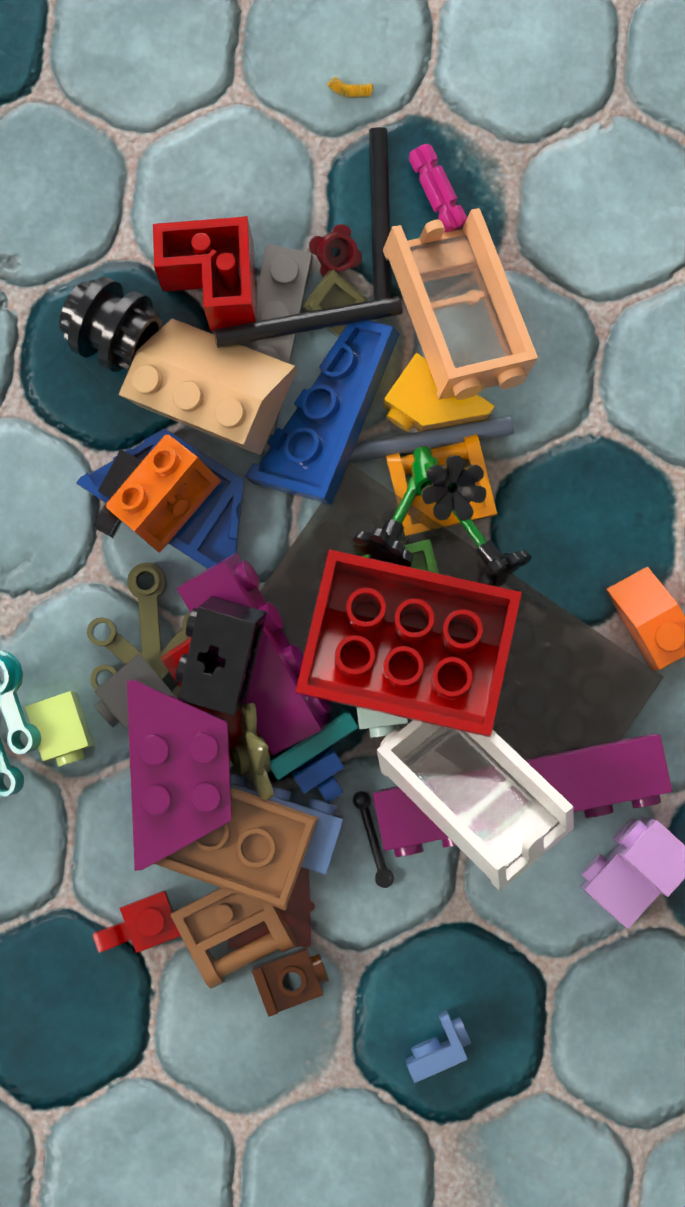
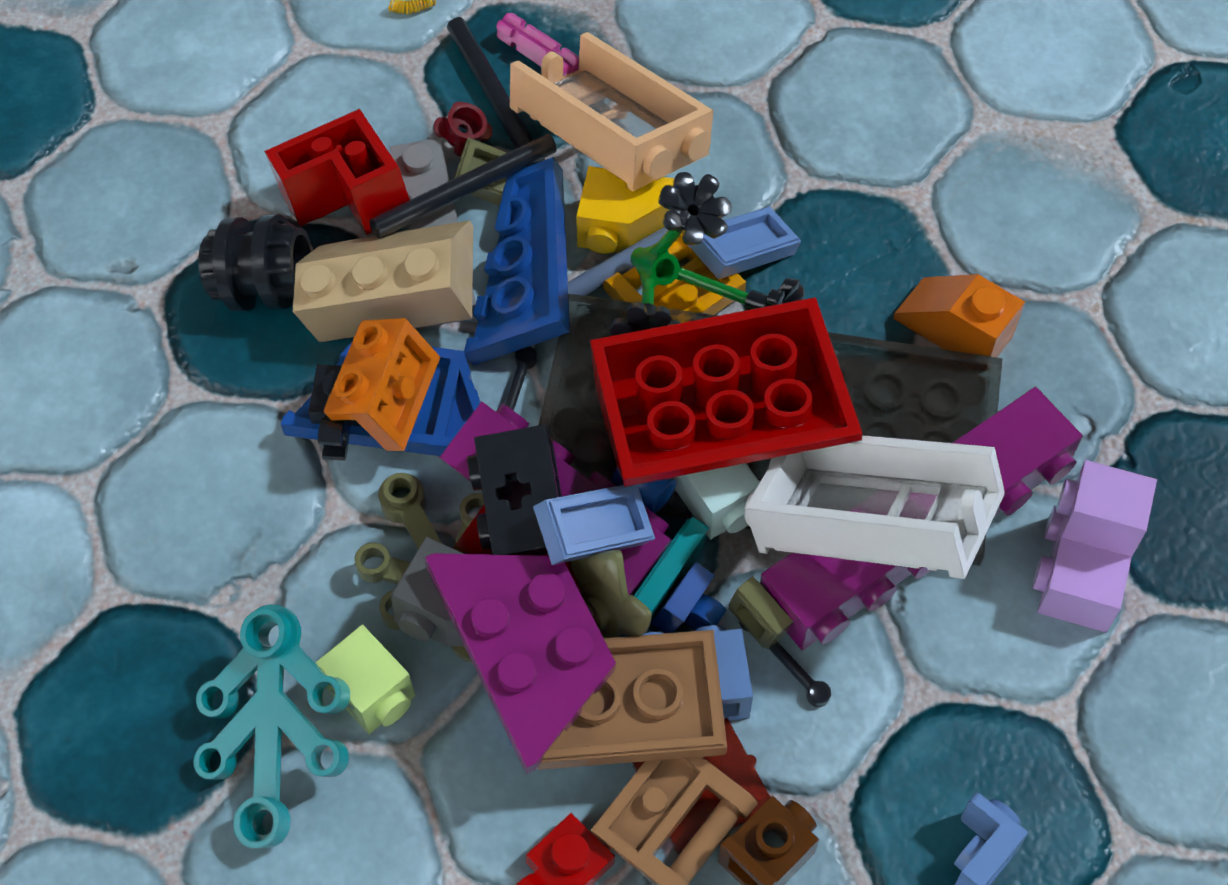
camera: 25 degrees left, 25 degrees down
none -> black hinge [505,346,537,411]
none -> medium blue tile [533,485,655,565]
none -> medium blue tile [688,206,801,280]
none -> olive tile [728,576,793,650]

